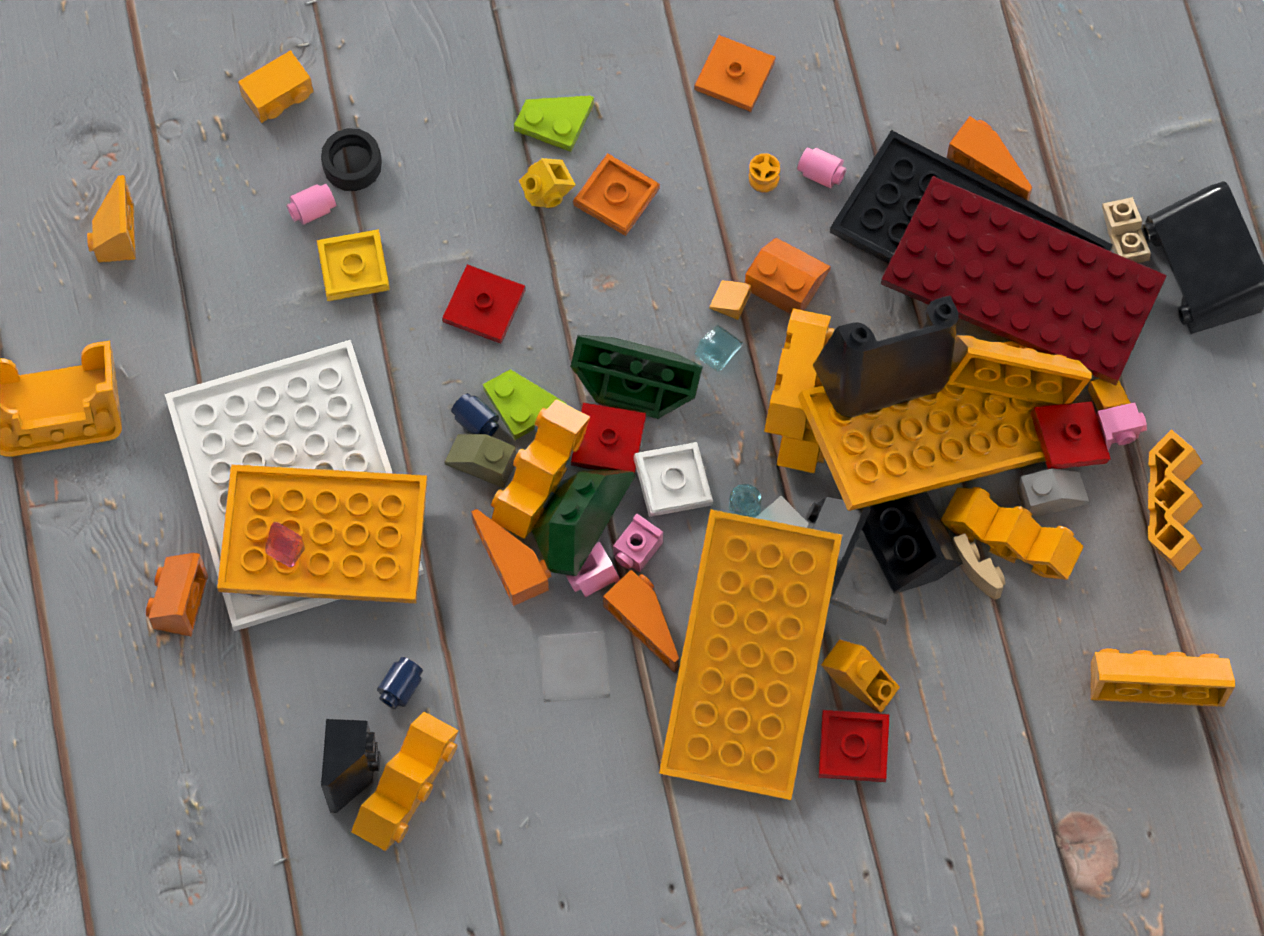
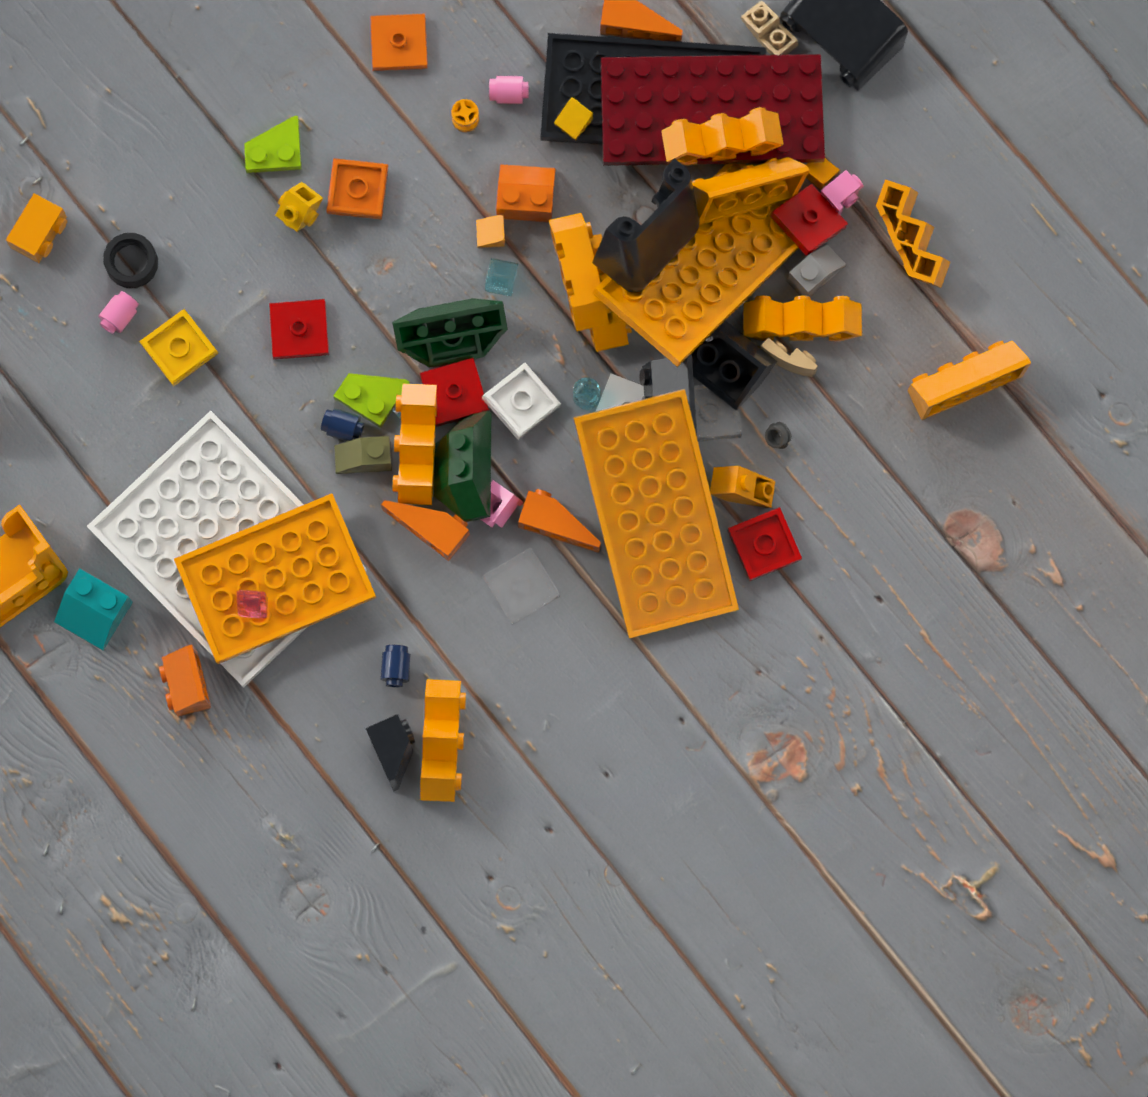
camera: 30 degrees left, 10 degrees up
bright pink brick [613,514,663,572] -> none
none -> teal slope [54,568,133,651]
none -> yellow slope [554,97,593,140]
none -> light orange brick [661,108,784,166]
none -> dark grey plate [765,422,792,449]

